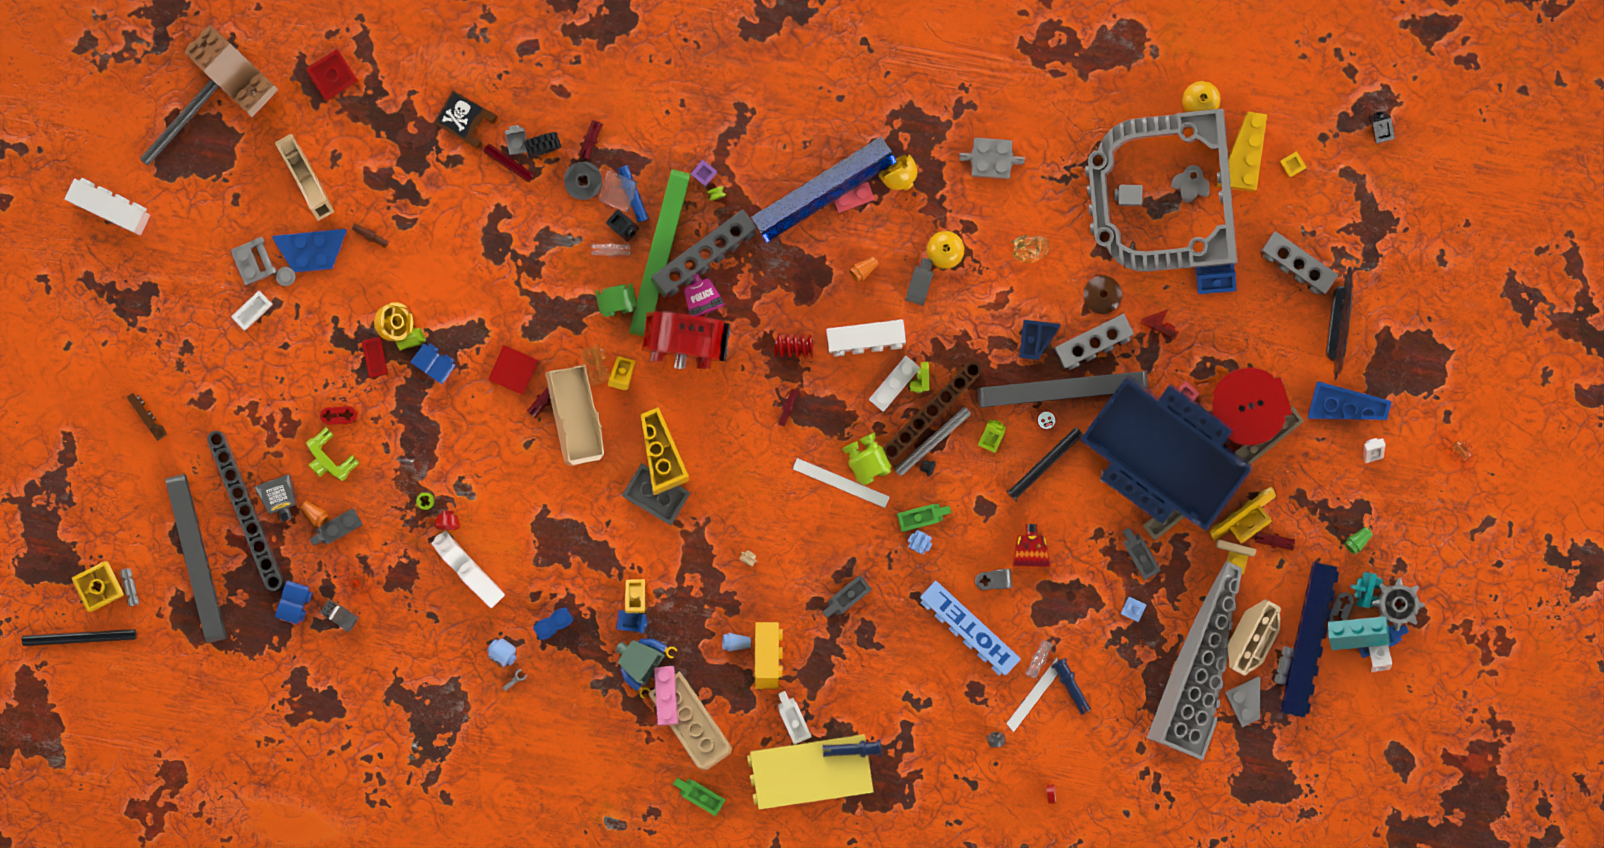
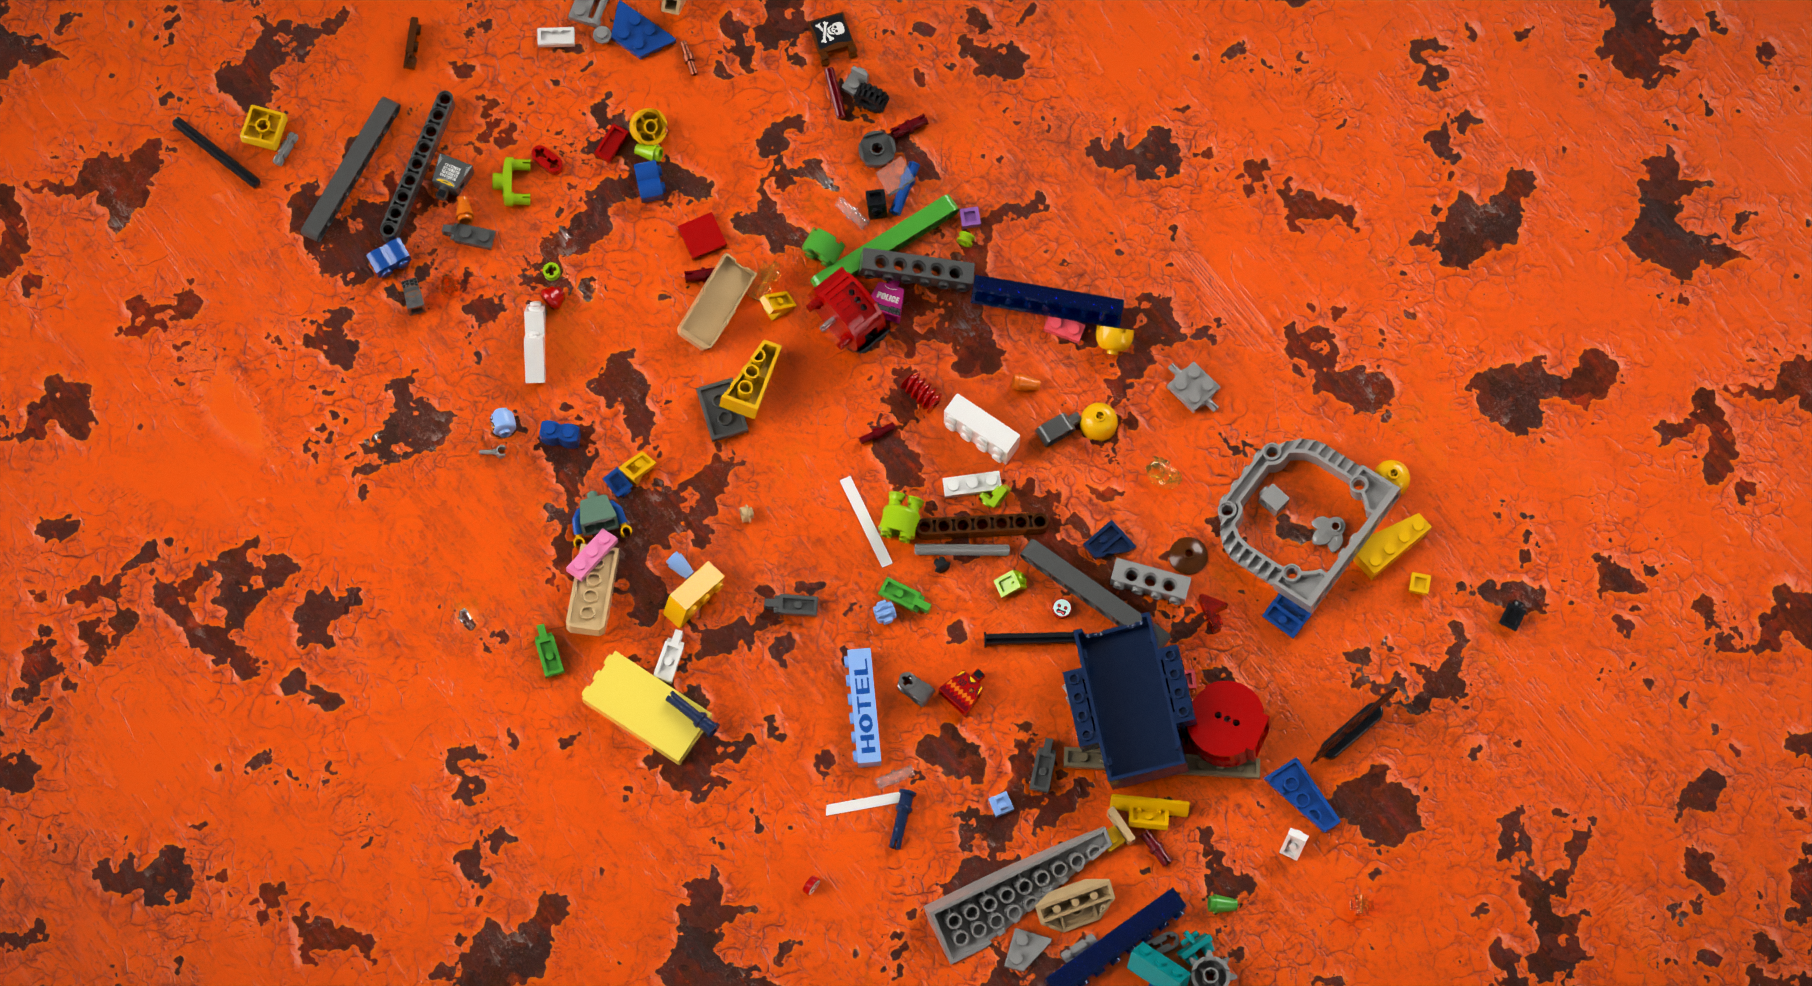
camera: 40 degrees right, 15 degrees down
dark grey plate [986,732,1006,747] -> none
light grey brick [1260,231,1338,295] -> none

